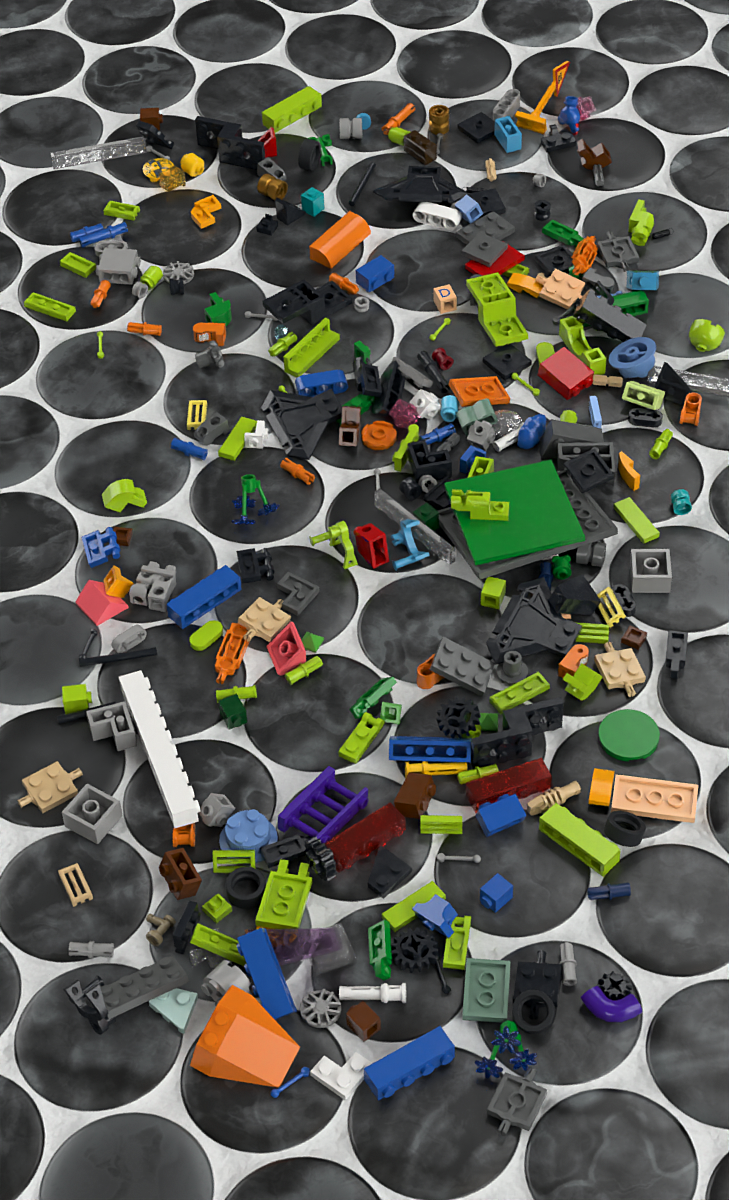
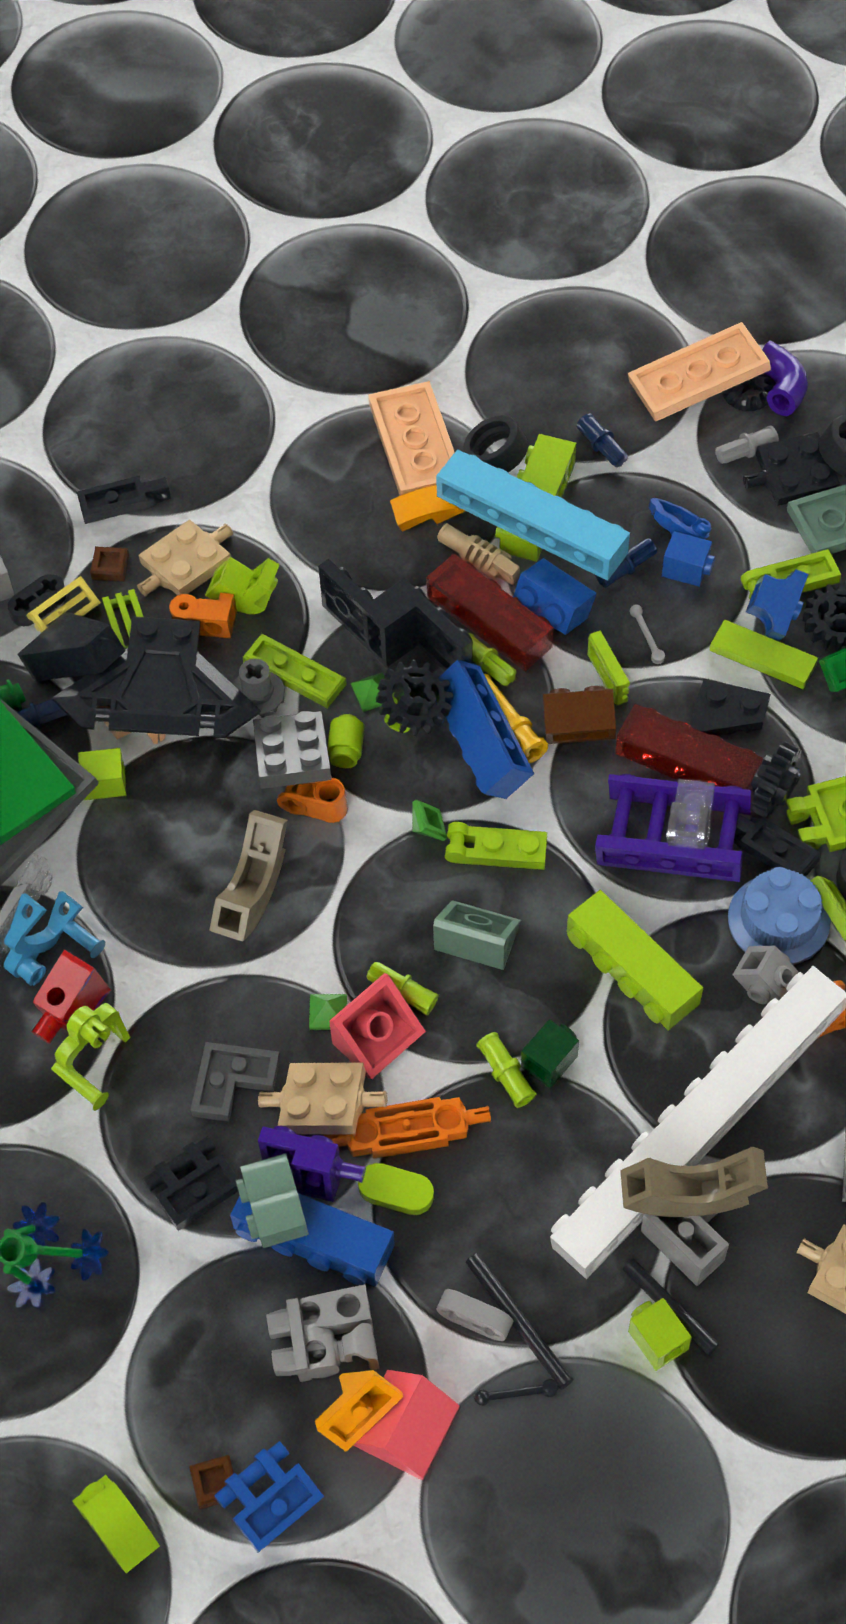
camera: 115 degrees left, 10 degrees up
green hinge [349,677,397,719] -> none
green tile [598,709,660,762] -> none
none -> dark tan arch [209,810,288,941]
none -> sand green brick [236,1153,309,1248]
none -> dark purple plate [258,1126,366,1202]
none -> lime brick [327,714,365,768]
none -> sand green slope [433,900,521,970]
none -> medium azure brick [436,449,630,581]
none -> lime brick [567,890,703,1031]
none -> dark blue axle [595,538,657,588]
none -> dark tan arch [620,1147,768,1217]
none -> light nougat plate [628,322,771,422]
none -> blue arm [649,498,712,540]
none -> clear brick [667,779,715,850]

